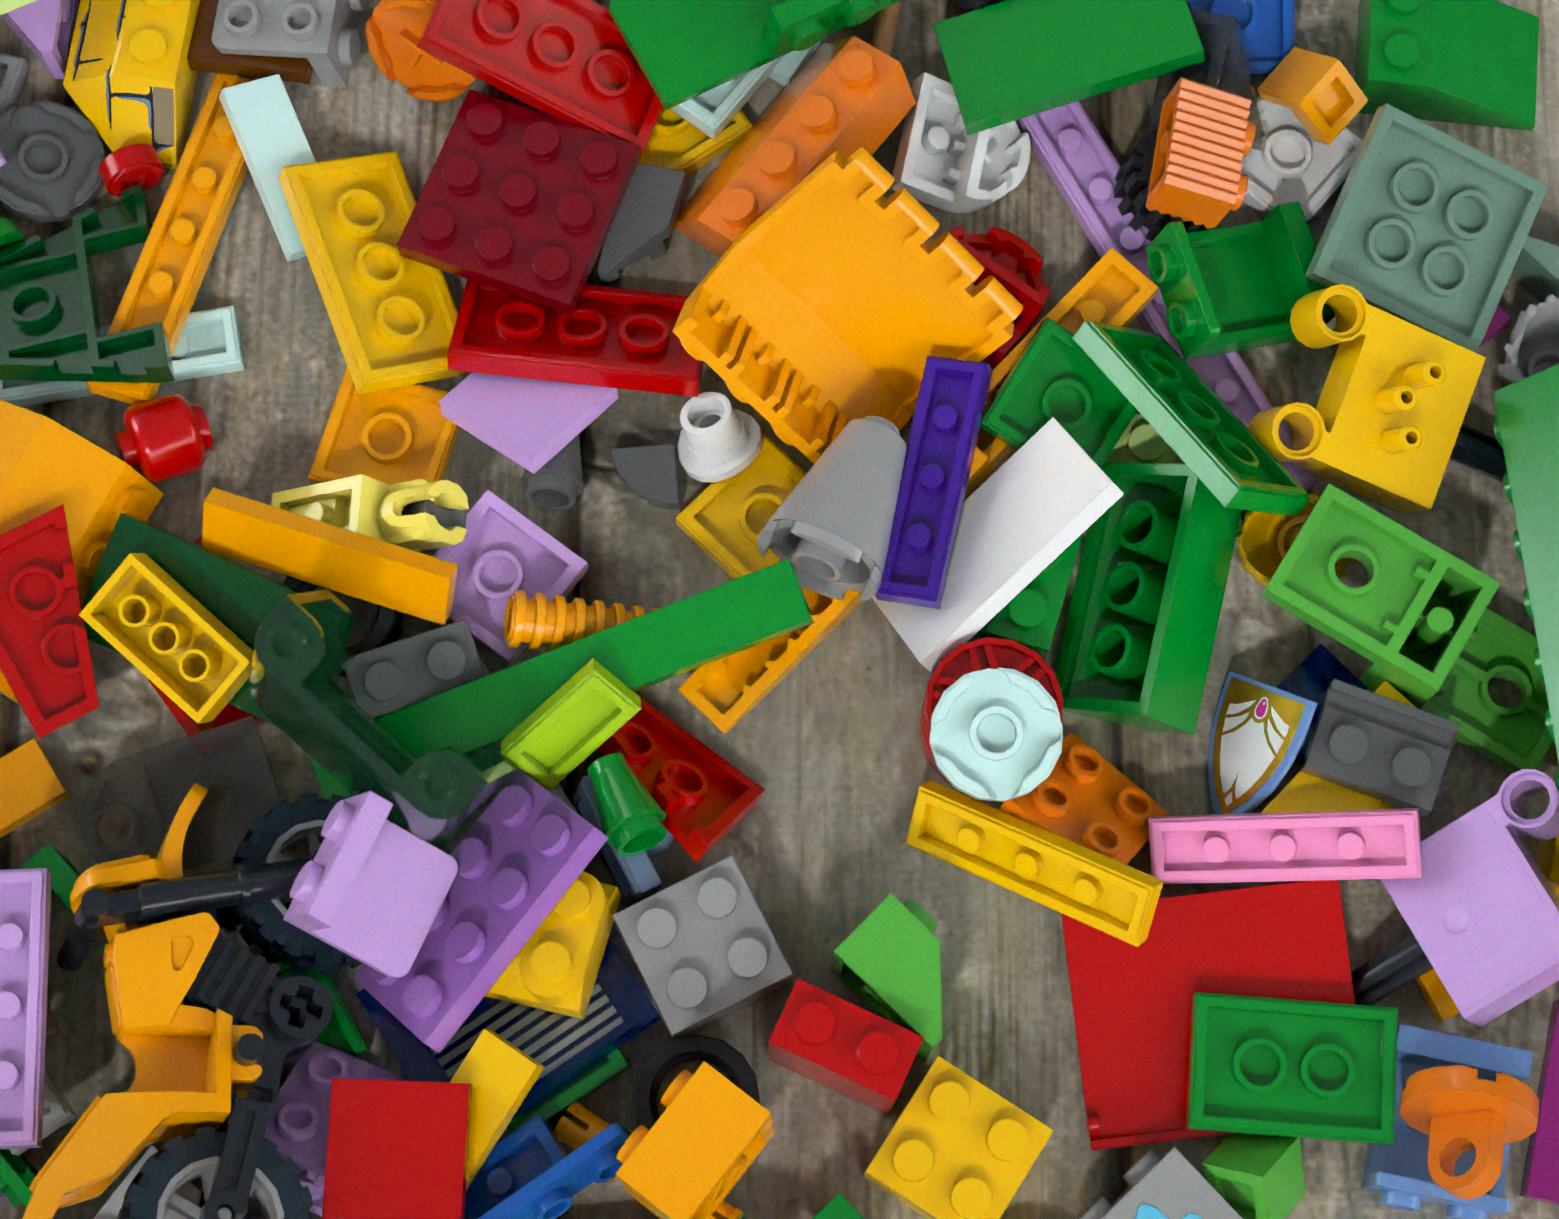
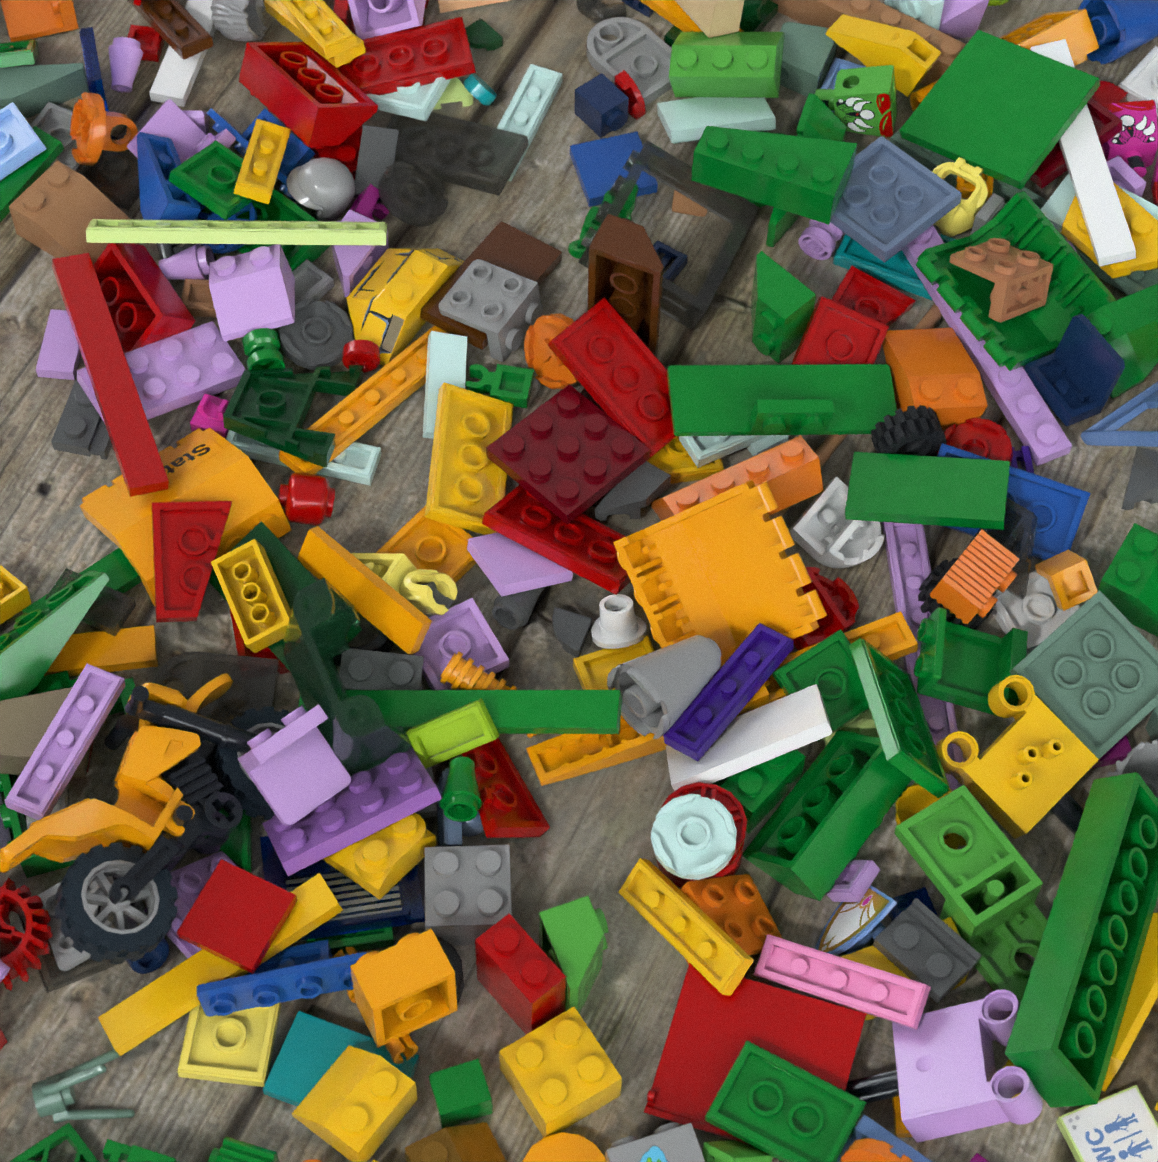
camera: 25 degrees right, 15 degrees down
none -> green plate [465,364,534,409]
none -> lavender tile [826,860,881,902]

